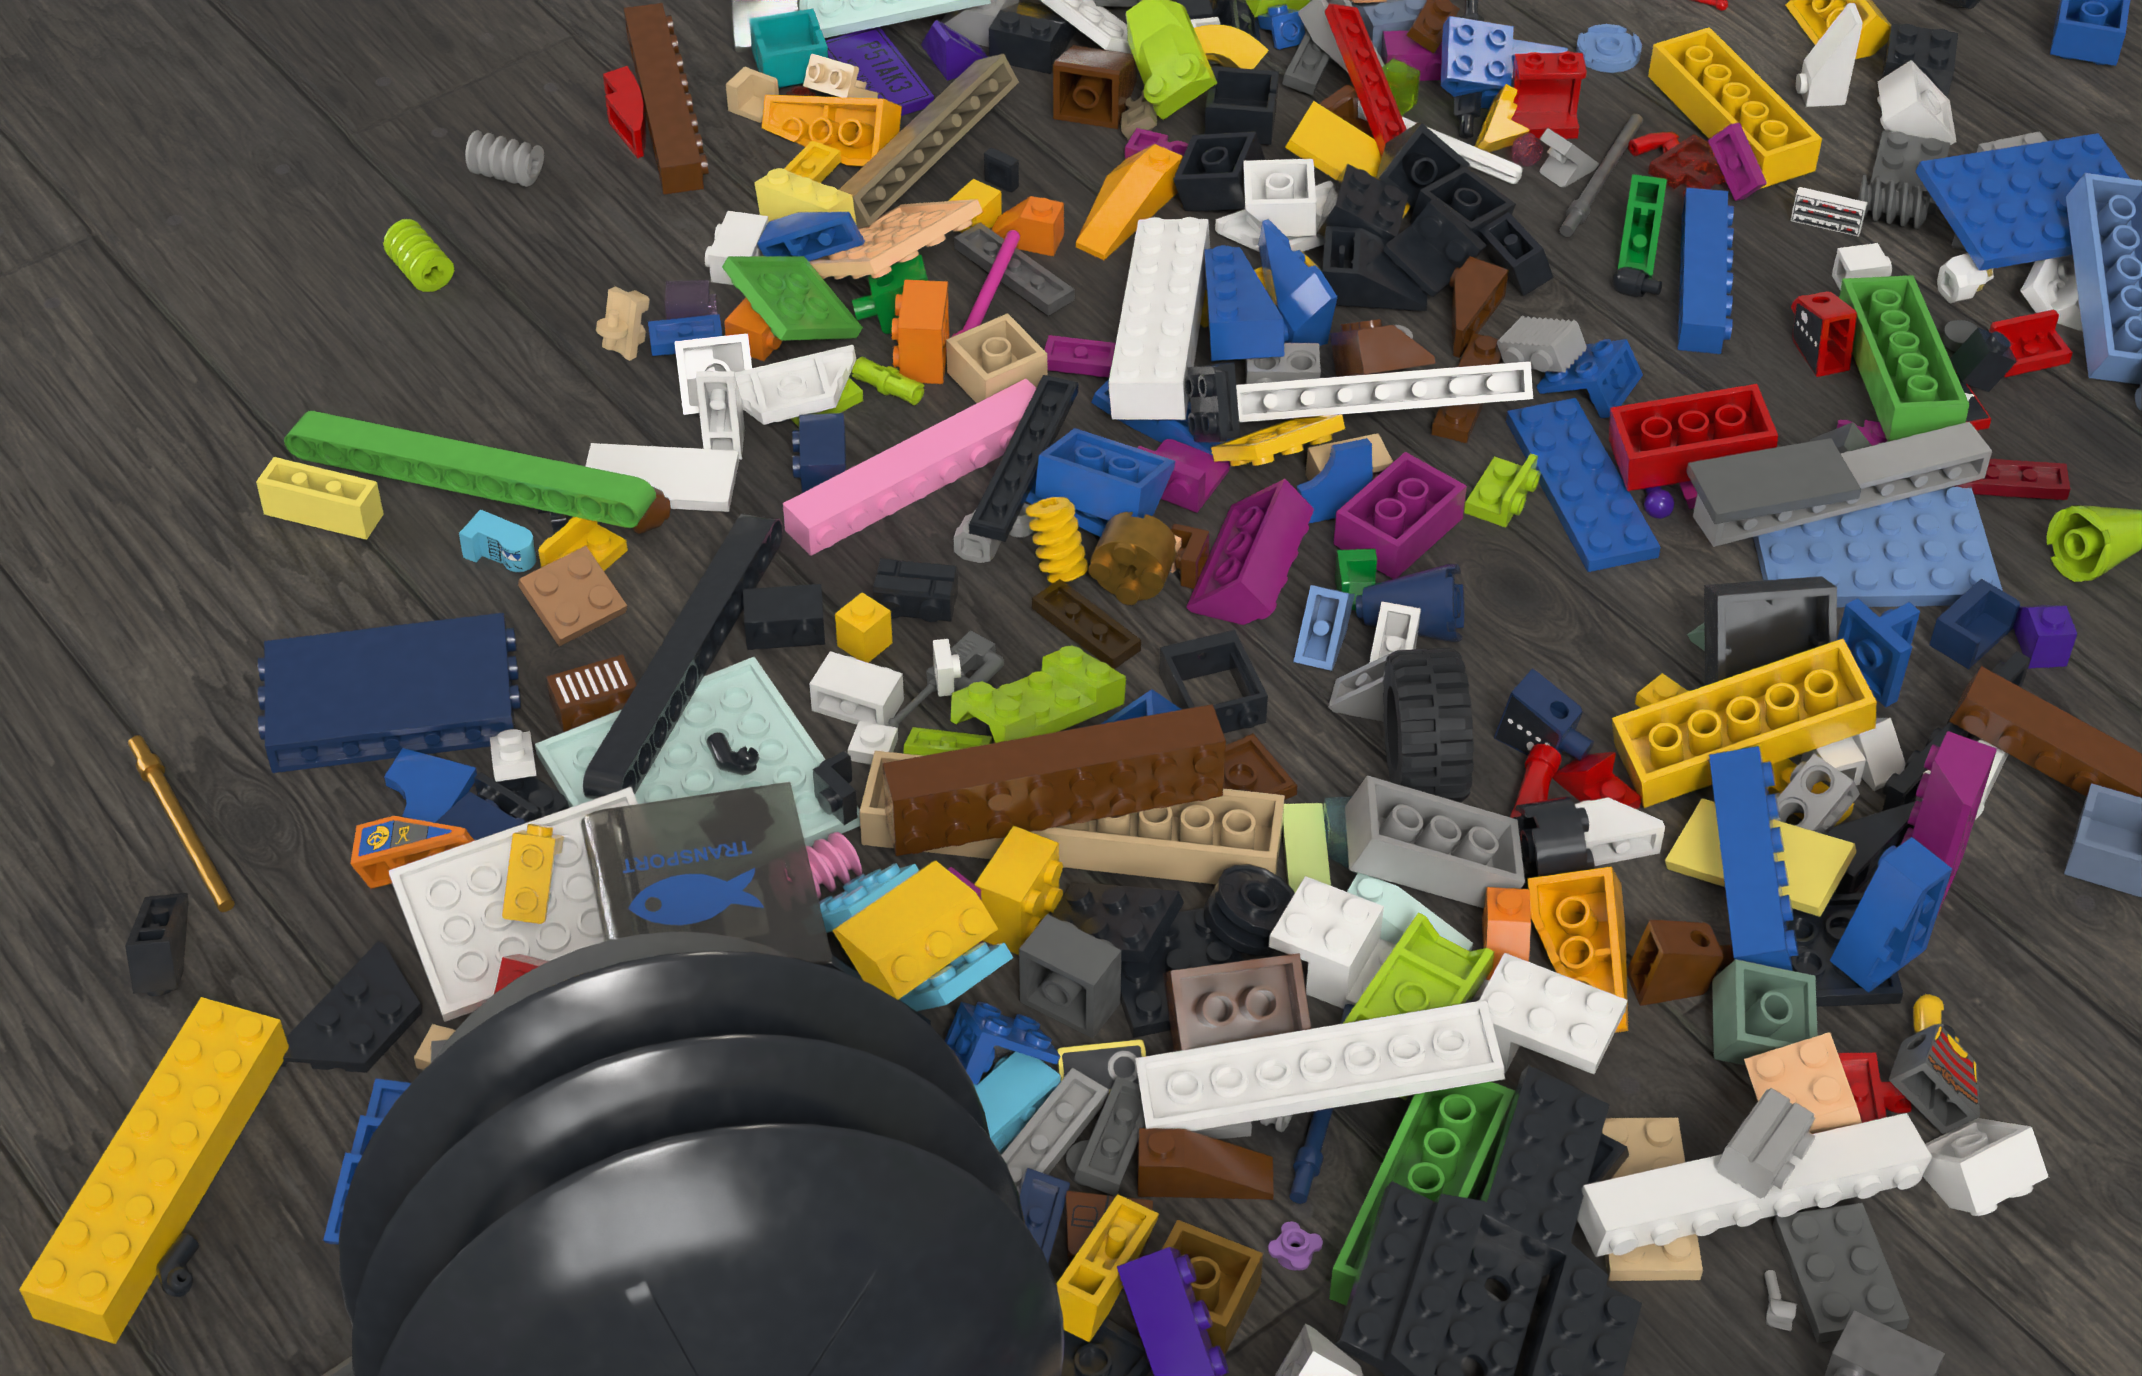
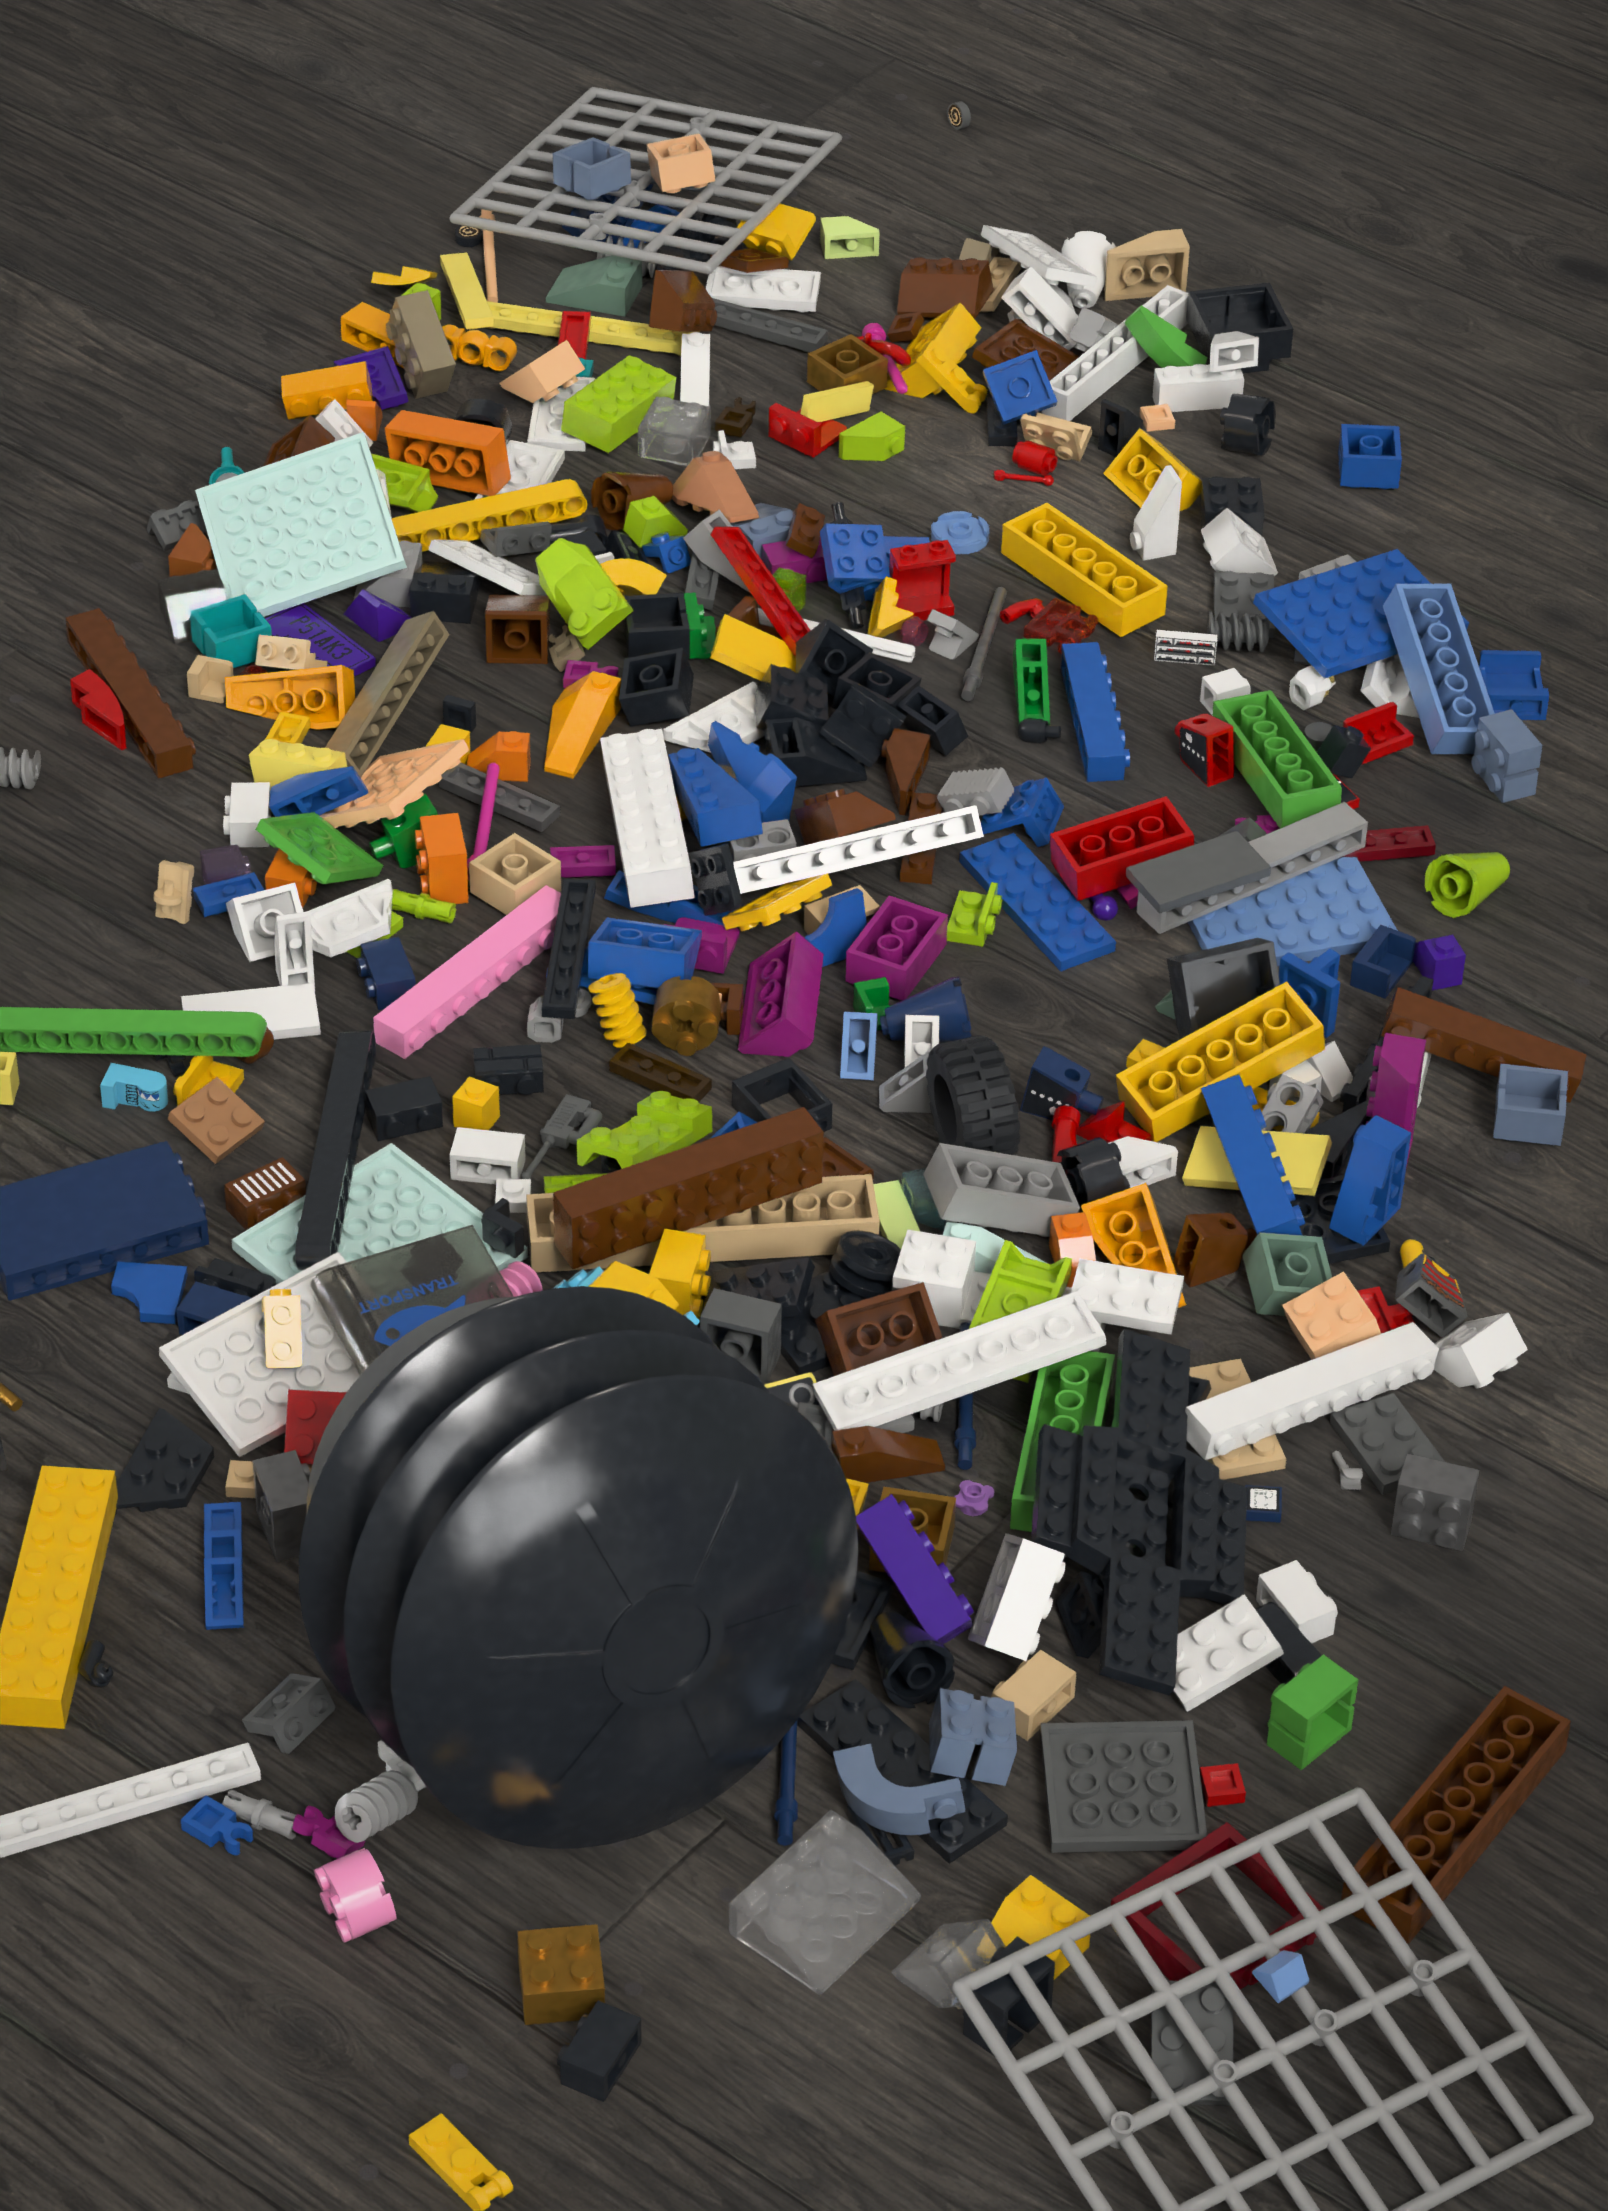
camera: 15 degrees left, 5 degrees down
orange slope [350,816,475,889] -> none
white plate [490,729,537,782] -> none
black arm [706,732,759,775] -> none
white plate [933,639,961,697] -> none
white slope [1244,159,1316,237] -> none
magenta plate [1708,123,1767,201] -> none
light grey brick [1716,1088,1816,1199] -> none
none -> green bracket [684,592,716,659]
none -> tile [1245,1485,1282,1523]

